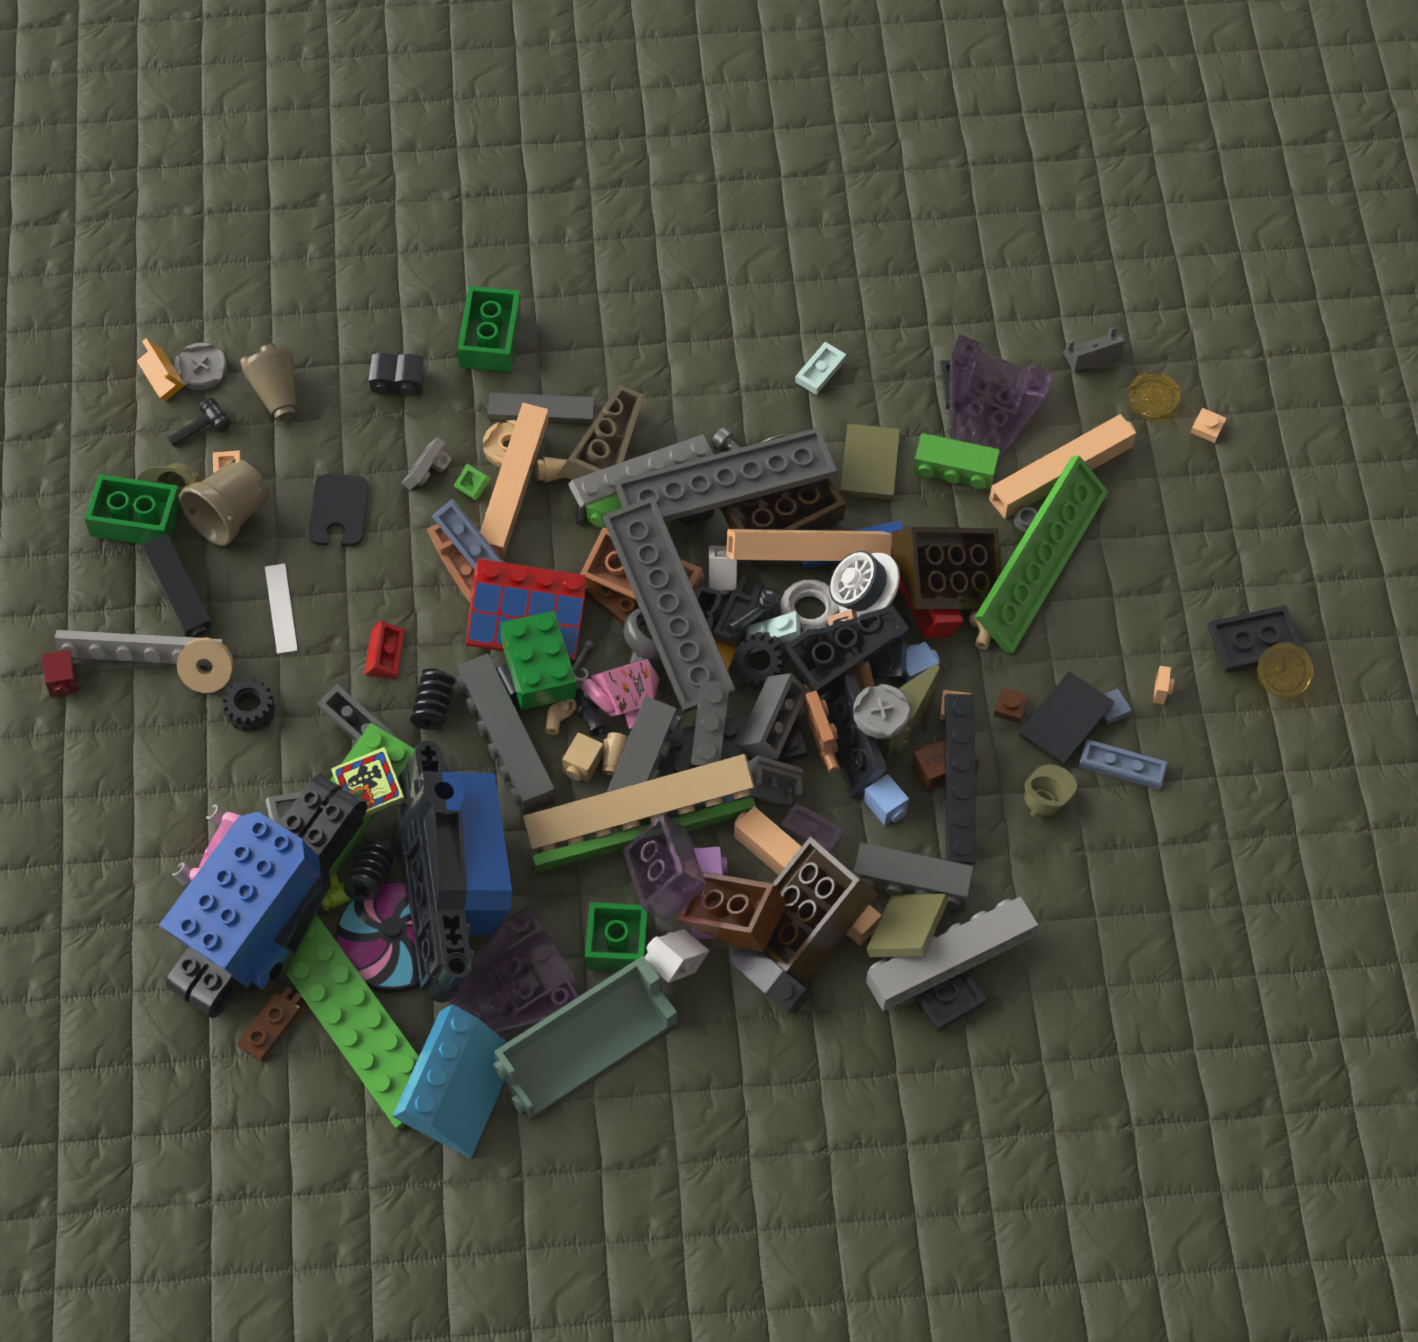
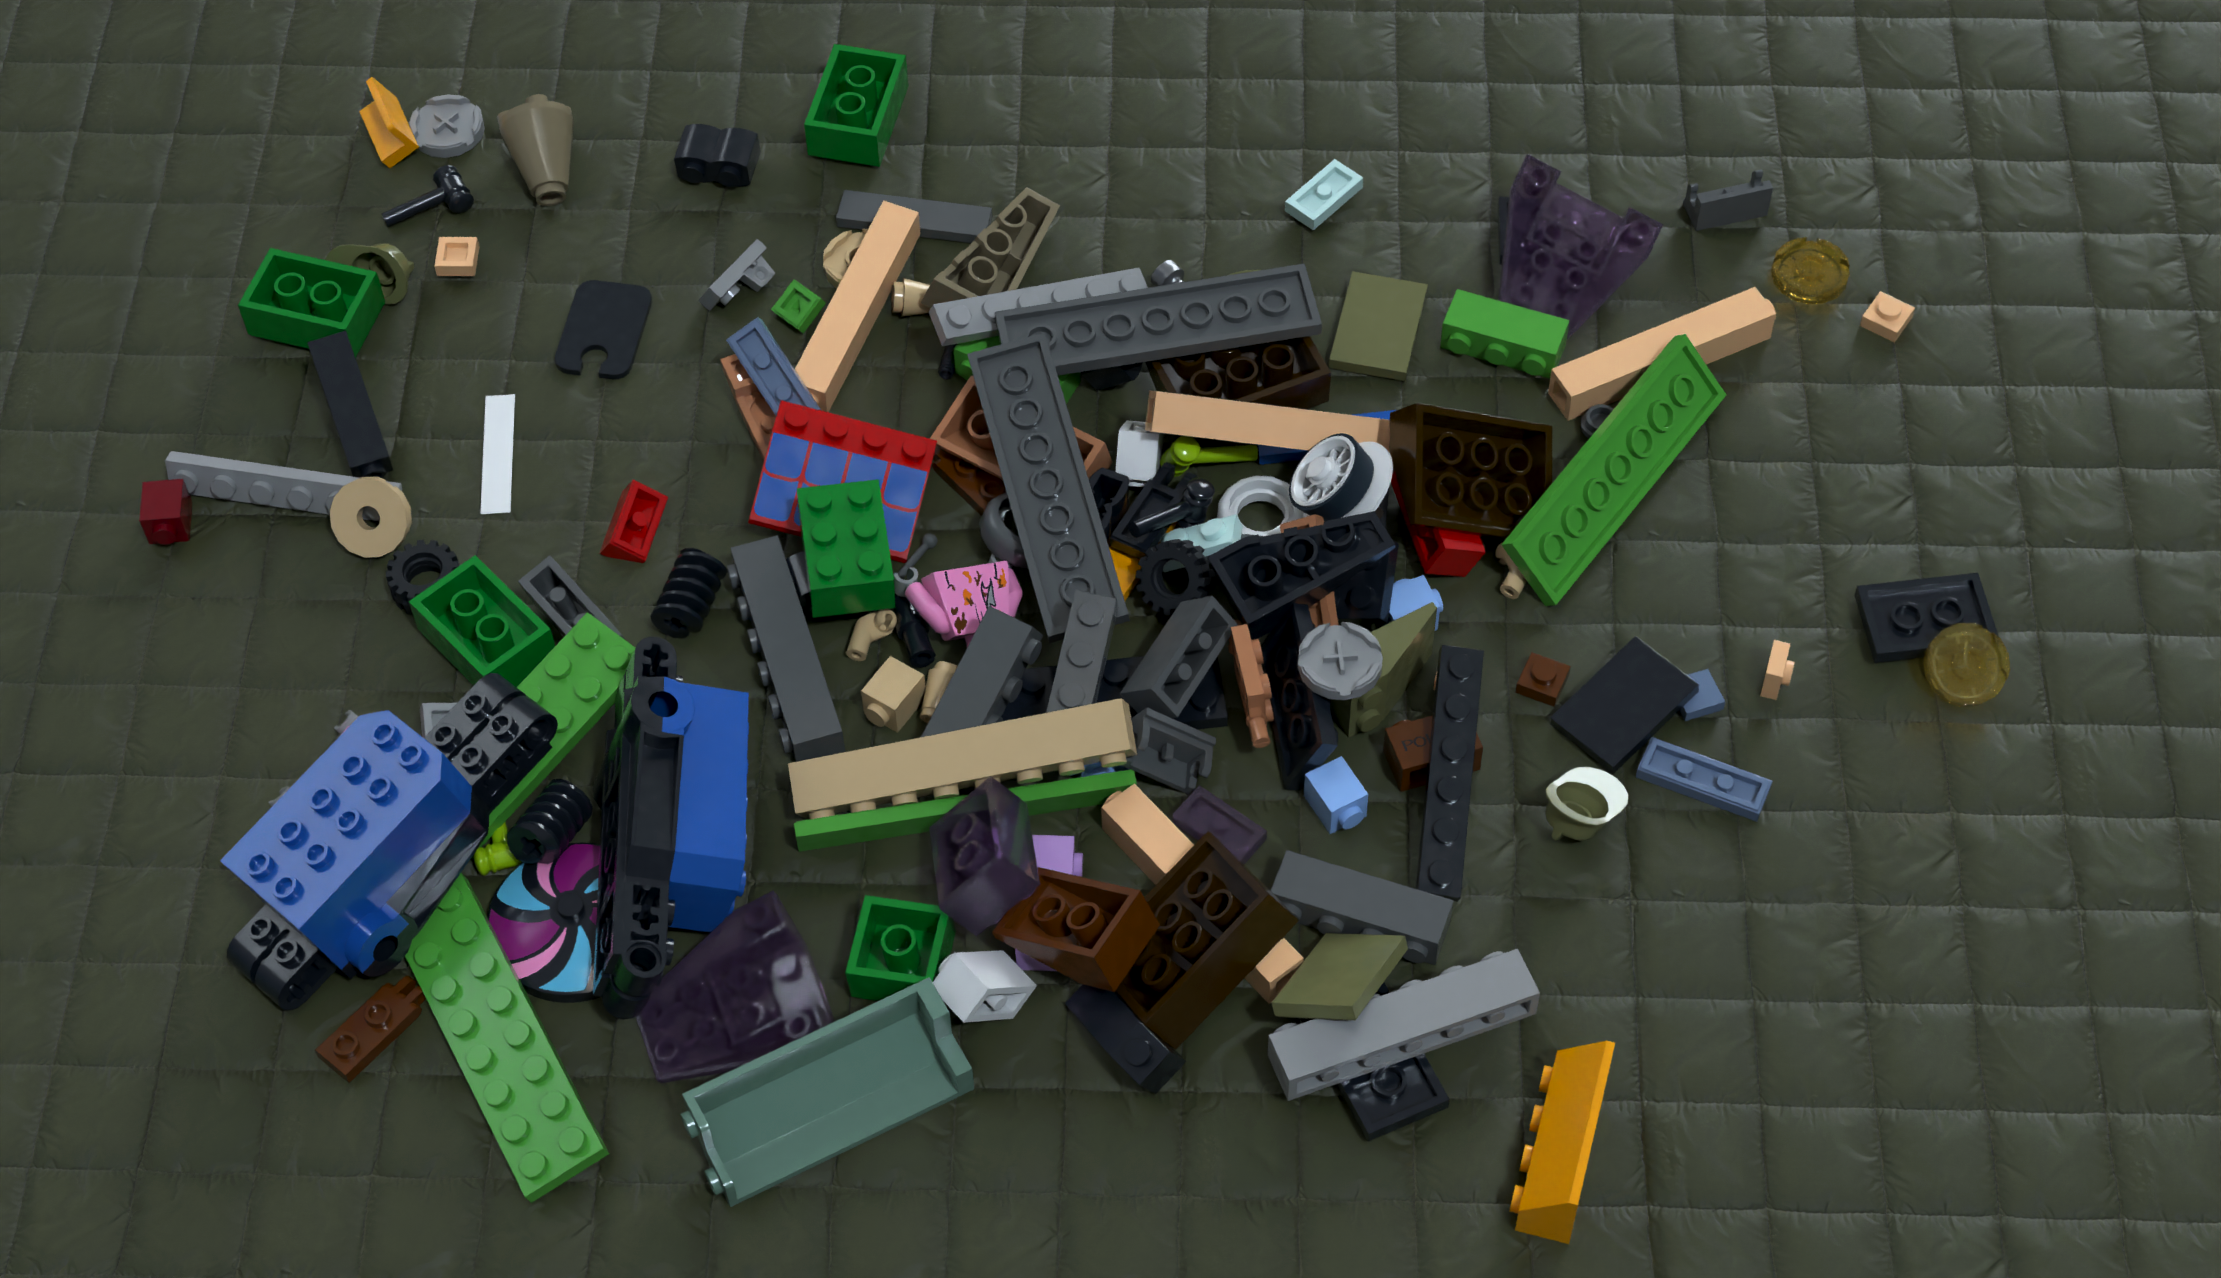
camera: 10 degrees right, 5 degrees down
dark tan piece [179,459,269,546] -> none
tile [331,747,405,817] -> none
dark azure slope [392,1004,507,1158] -> none
none -> green brick [409,555,555,687]
none -> lime piece [1160,436,1258,477]
none -> light orange slope [1509,1040,1615,1244]

